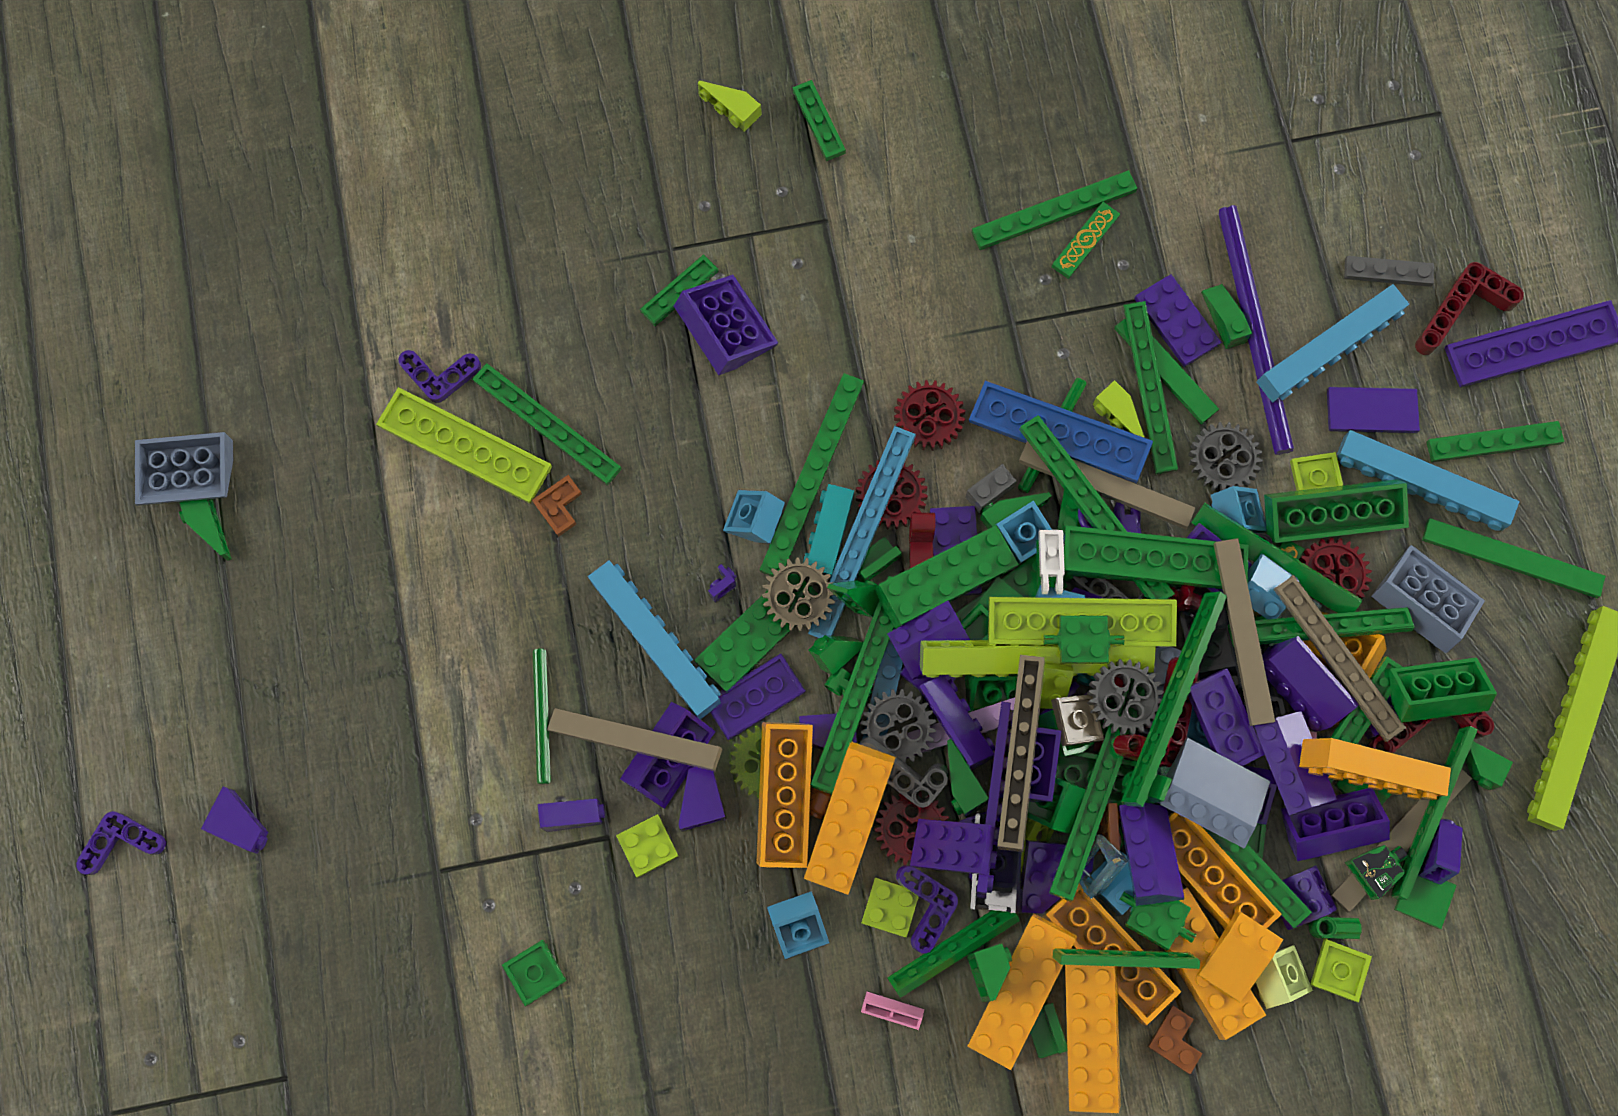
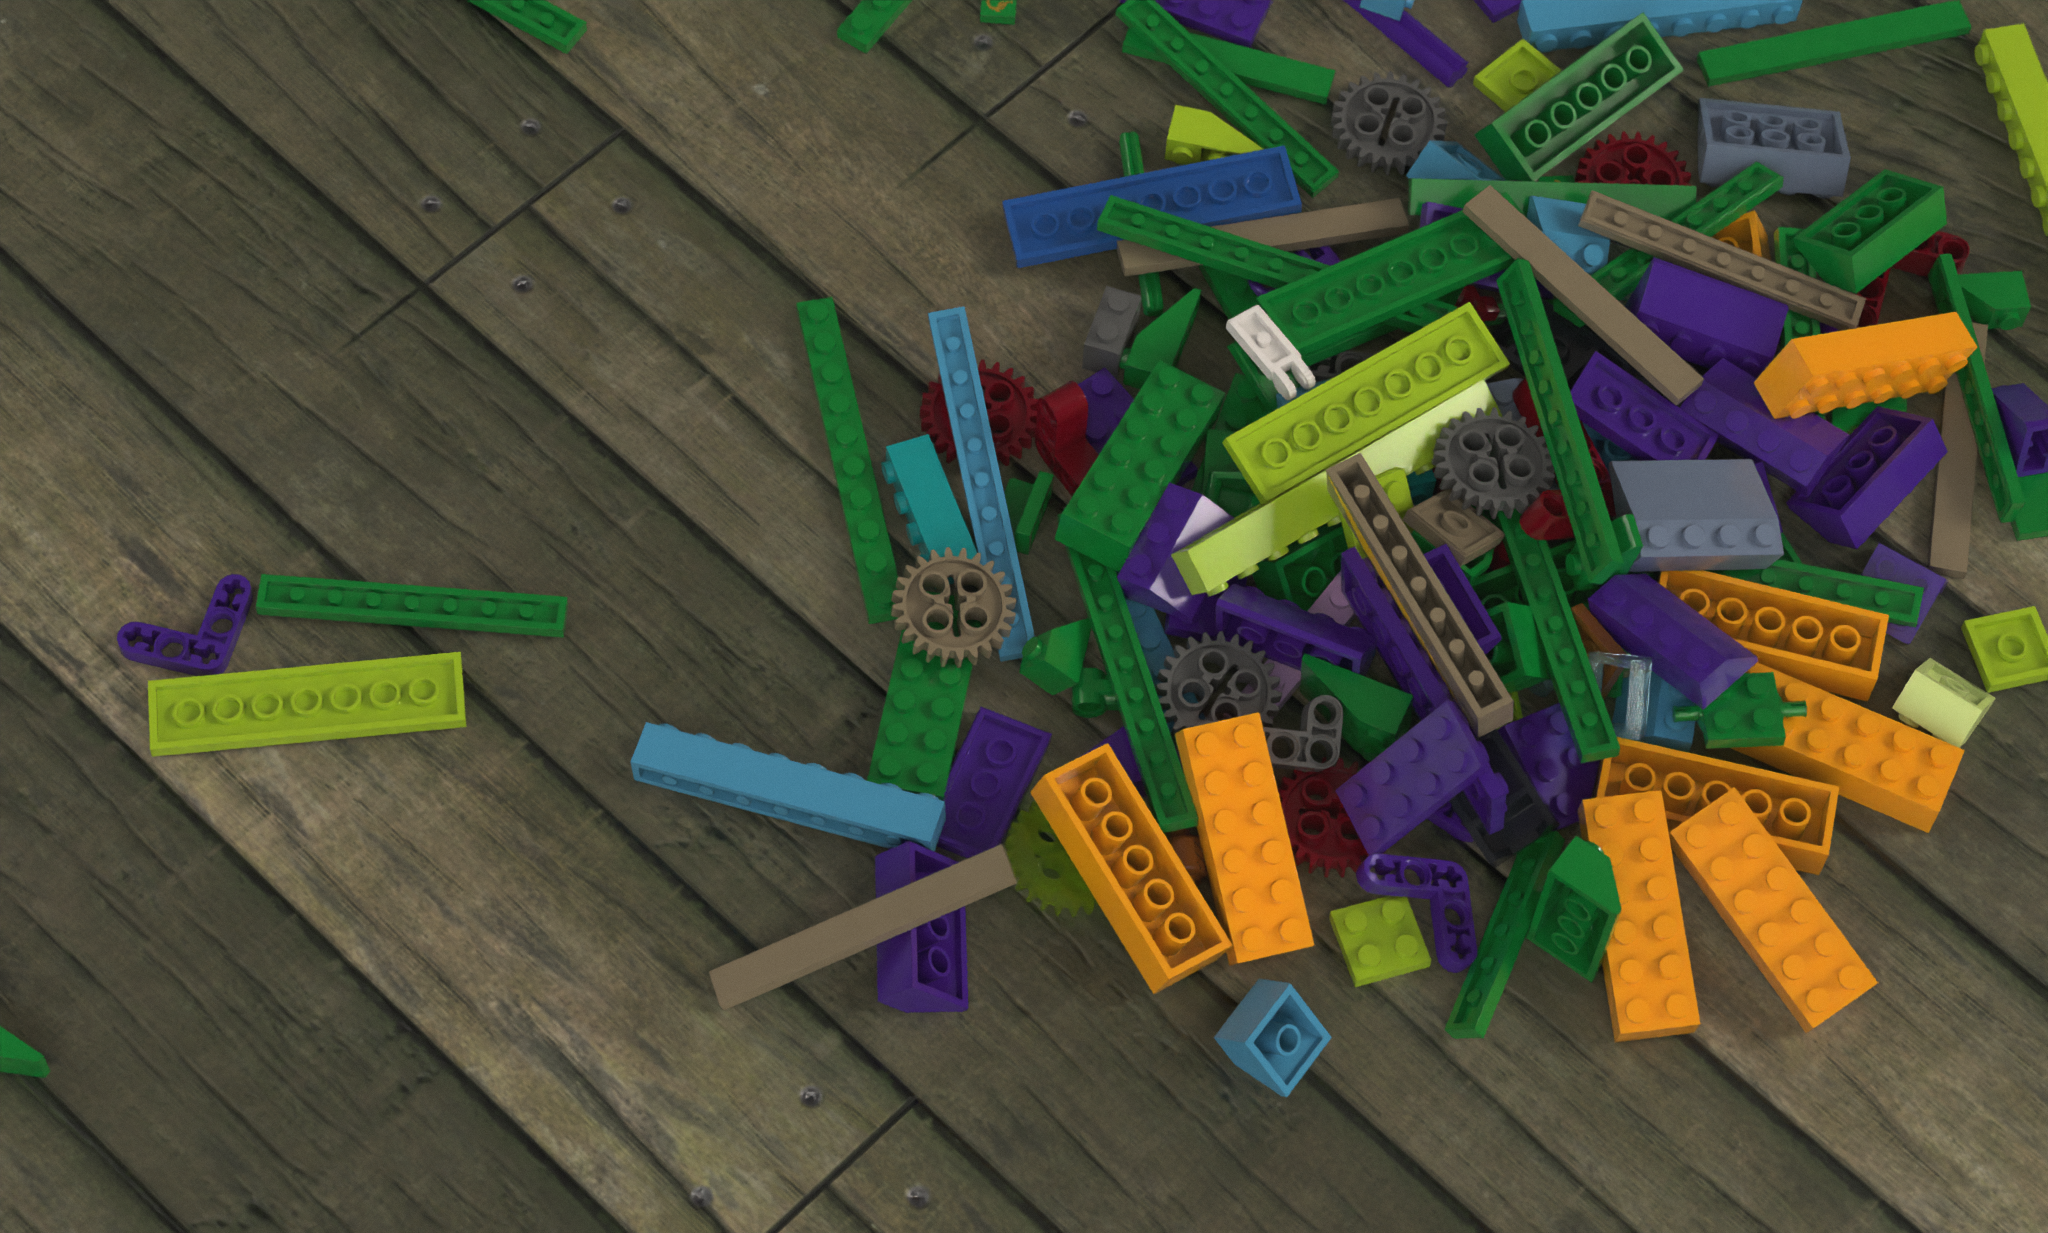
camera: 40 degrees left, 15 degrees down
dark orange plate [532,475,582,537] -> none
green axle [533,648,551,784] -> none
dark purple slope [537,799,605,832] -> none
lime plate [616,814,679,878] -> none
green tile [640,254,719,326] -> none
dark purple slope [674,275,778,375] -> none
dark purple slope [678,766,726,832] -> none
lime slope [698,81,762,132] -> none
dark purple bracket [708,564,736,602] -> none
dark azure slope [723,490,785,543] -> none
green slope [827,580,879,618] -> none
bright pink piece [861,992,924,1030] -> none
dark red gear [894,380,966,451] -> none
dark azure slope [996,501,1052,564] -> none
green panel [1030,1003,1068,1058] -> none
green plate [1043,616,1125,664] -> none
green tile [1052,948,1200,969] -> none
dark orange plate [1147,1006,1203,1074] -> none
light orange slope [1198,912,1283,1002] -> none
green piece [1309,916,1362,939] -> none
torso [1344,845,1408,900] -> none

